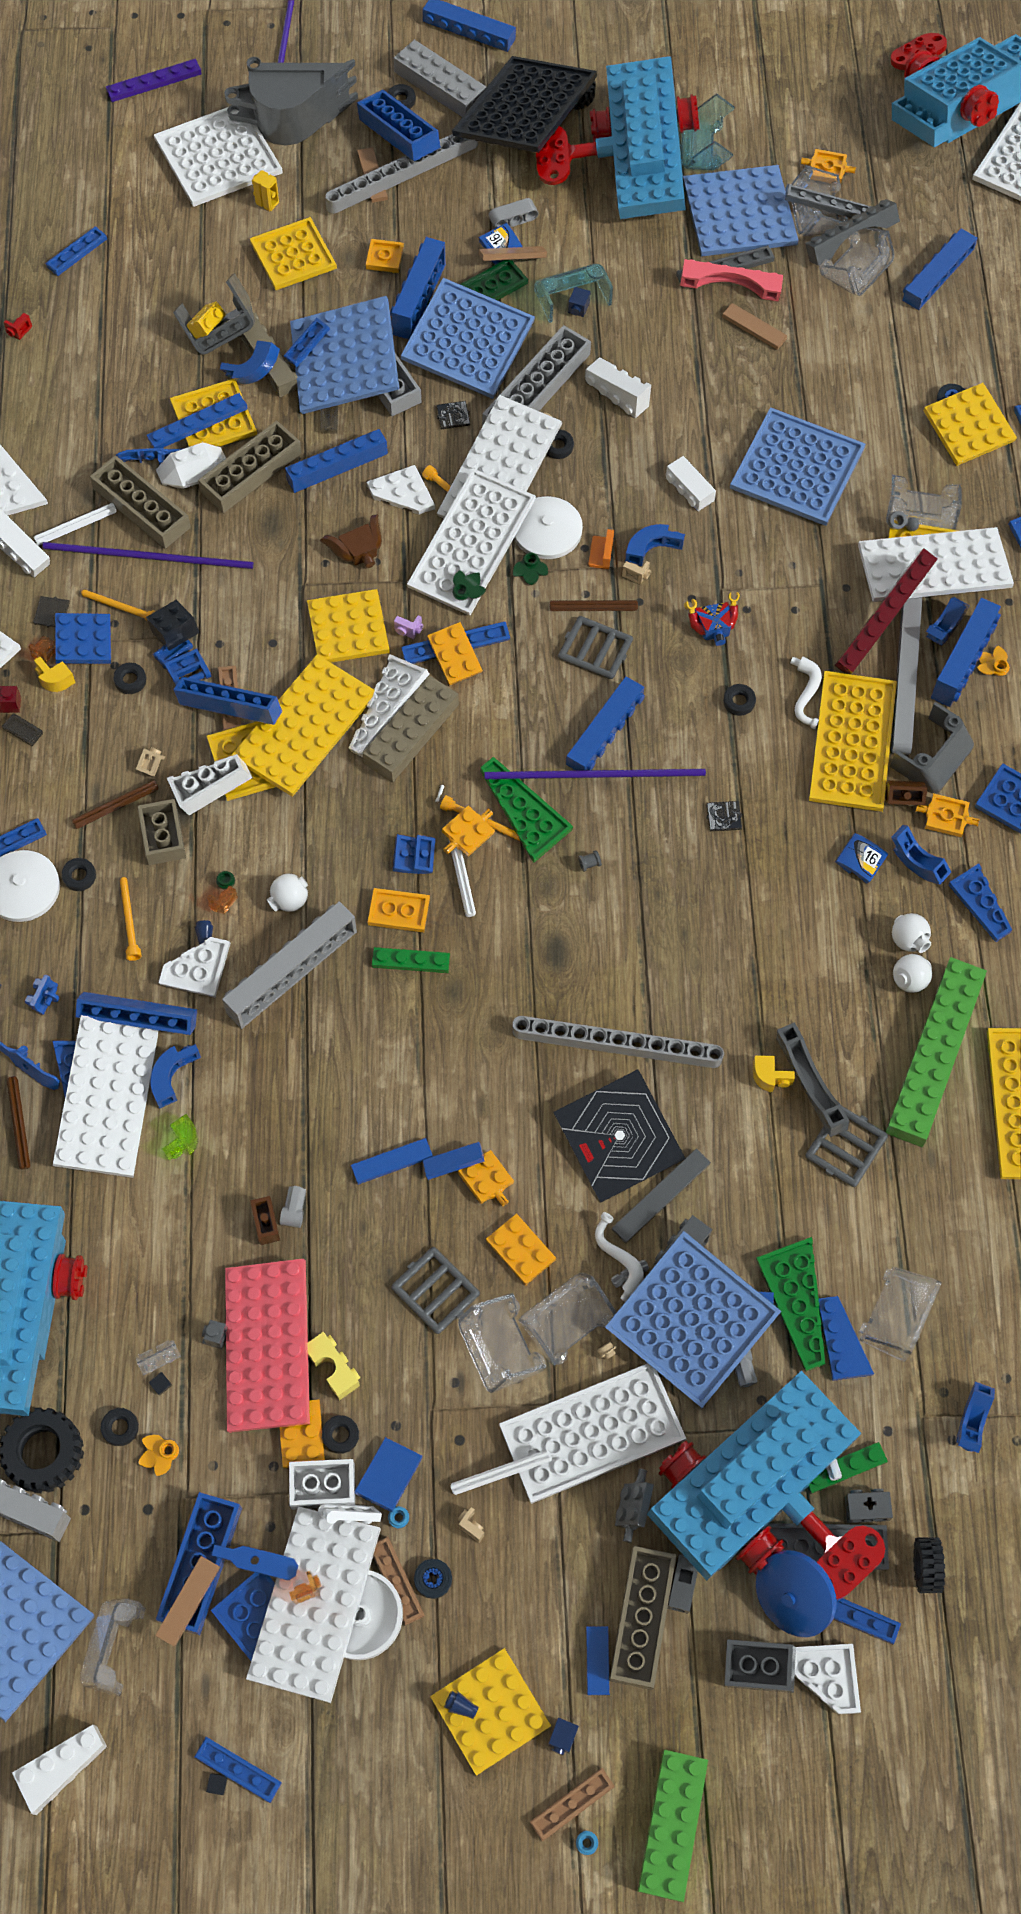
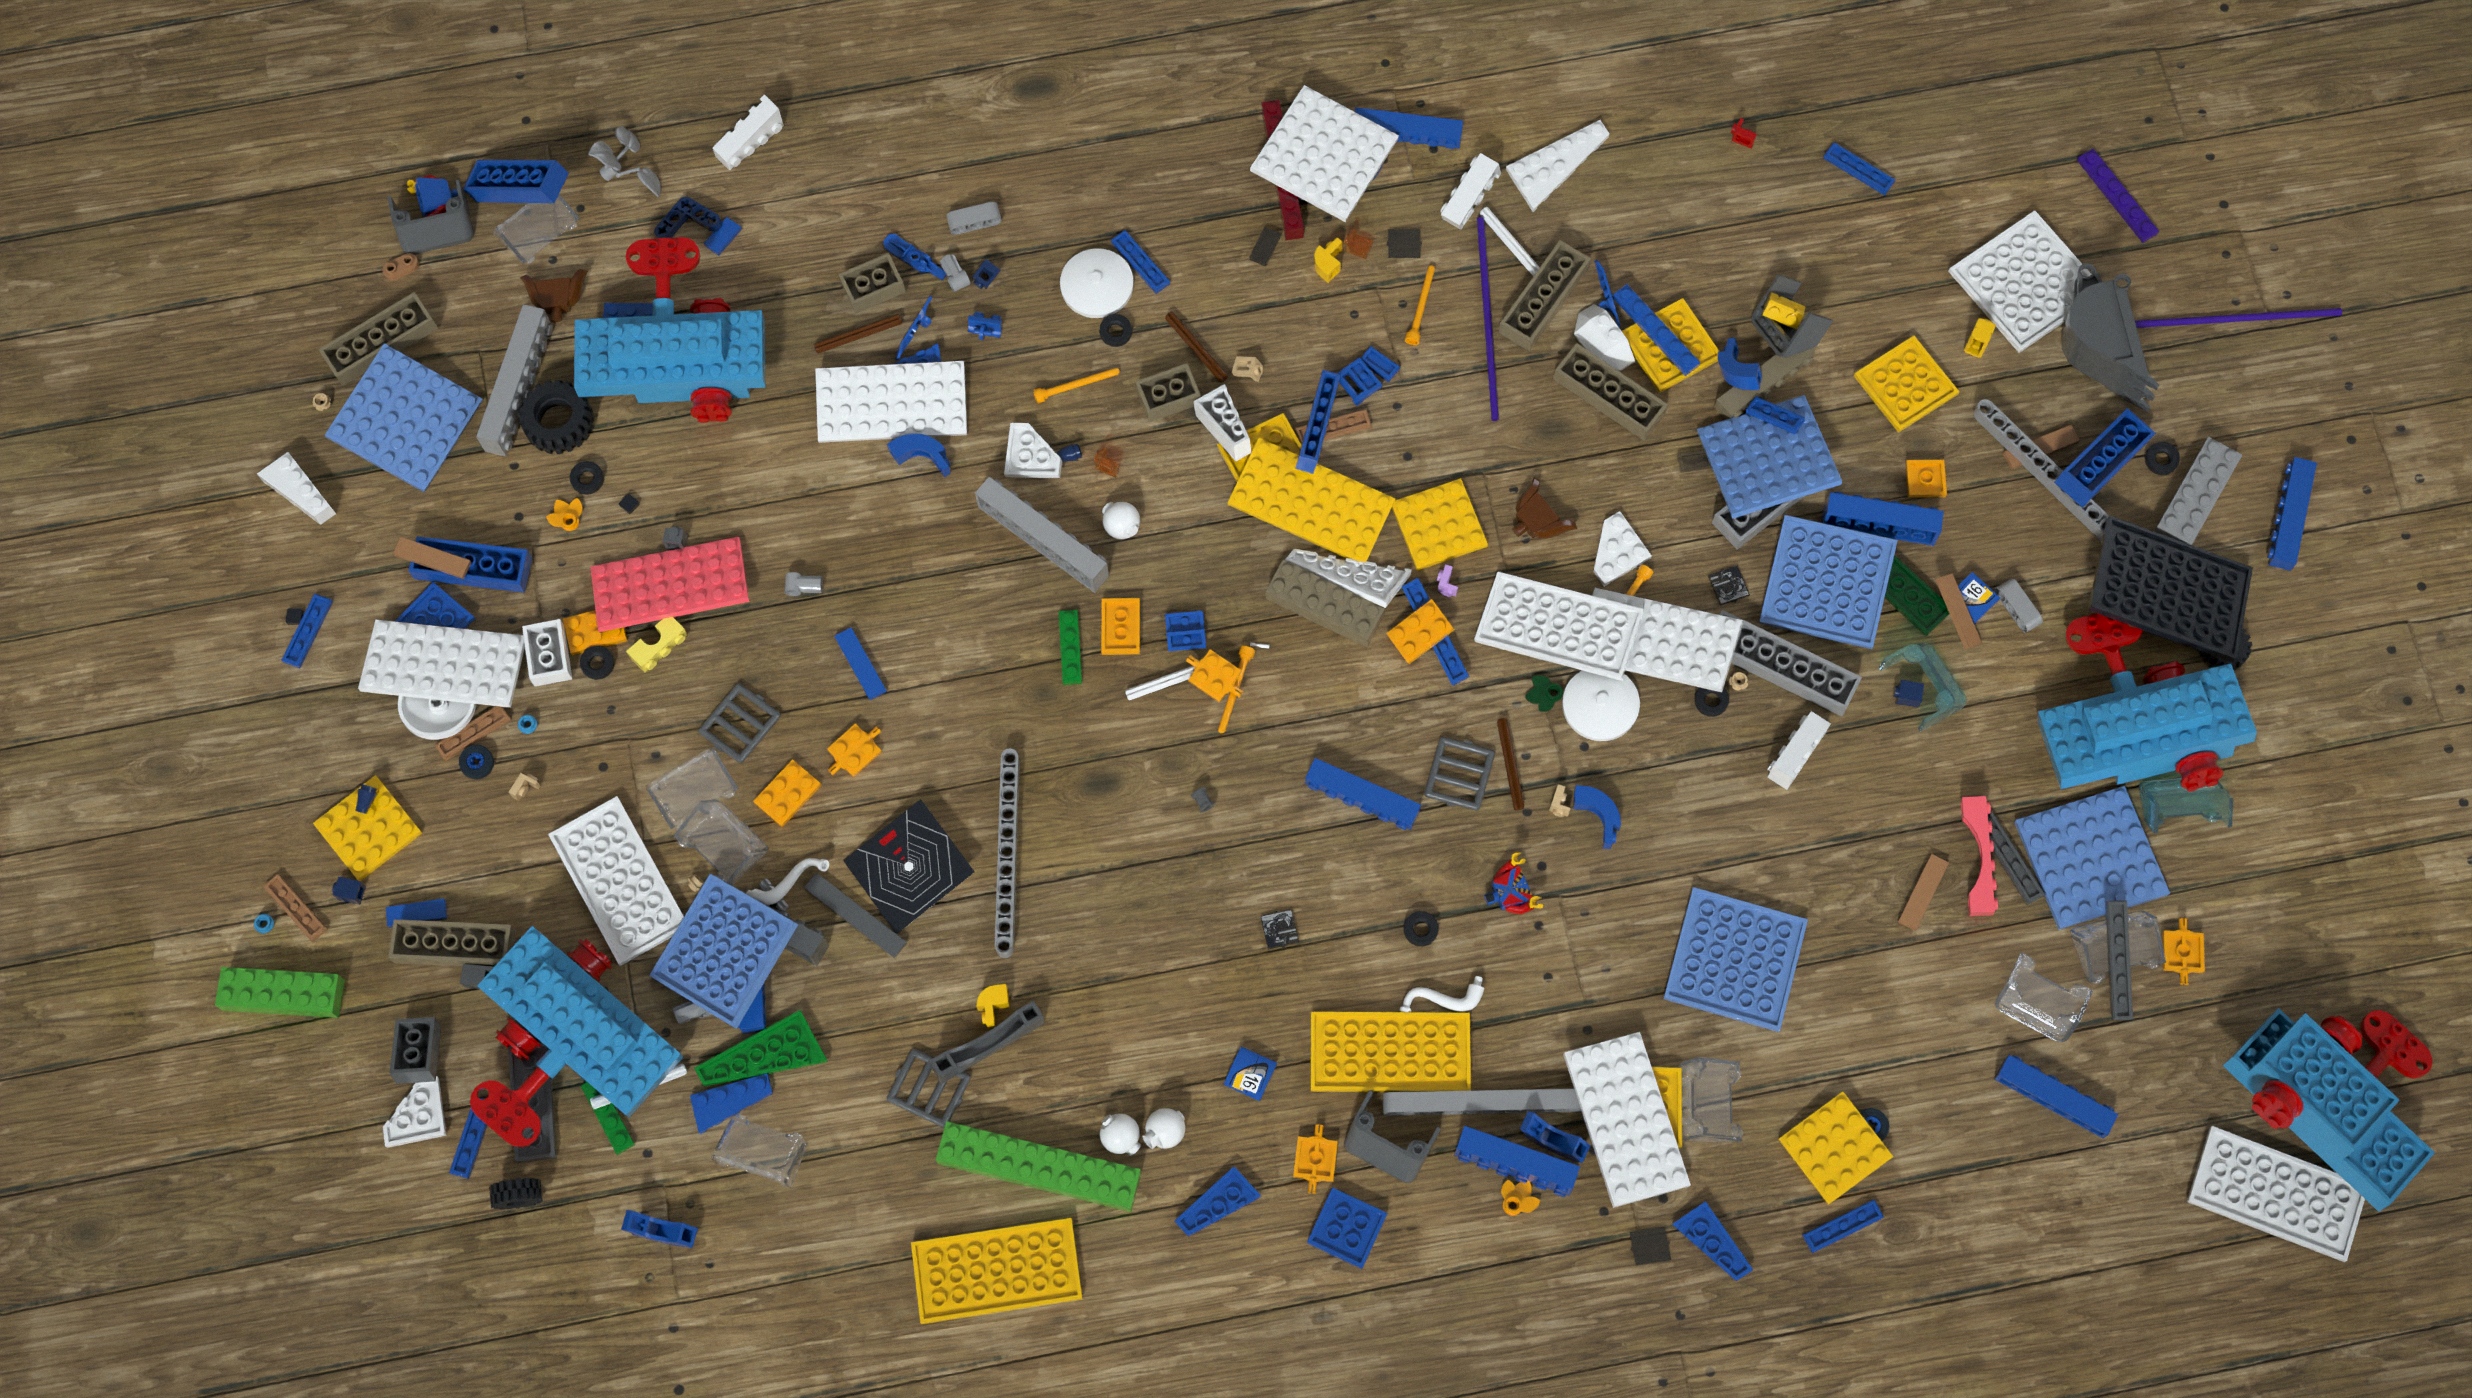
camera: 85 degrees right, 5 degrees up
blue plate [55,613,111,664] -> none
blue brick [76,992,197,1035] -> none
clear windscreen [80,1599,146,1696] -> none
black tyre [113,662,147,694] -> none
clear hinge [135,1340,181,1375] -> none
black piece [146,599,200,651] -> none
clear neon green brick [162,1114,199,1160] -> none
blue piece [212,1545,298,1581] -> none
dark green plate [216,871,235,890] -> none
reddish brown brick [250,1196,280,1245] -> none
blue brick [285,429,388,493] -> none
clear orange bracket [289,1571,322,1604] -> none
white plate [318,1504,382,1524] -> none
blue tile [355,1437,422,1513] -> none
blue tile [423,1142,485,1180] -> none
white axle [451,1450,552,1495] -> none
dark green plate [452,570,486,601] -> none
green wing [480,757,573,863] -> none
dark purple piece [484,769,706,779] -> none
orange panel [588,529,614,569] -> none
dark grey plate [615,1469,654,1543] -> none
white brick [666,456,716,511] -> none
blue dish [756,1550,837,1637] -> none
dark grey arch [805,199,900,266] -> none
dark red brick [834,548,938,674] -> none
dark grey brick [844,1489,893,1523] -> none
reddish brown brick [885,780,927,806] -> none
dark grey plate [888,511,919,531] -> none
blue arch [891,825,951,885] -> none

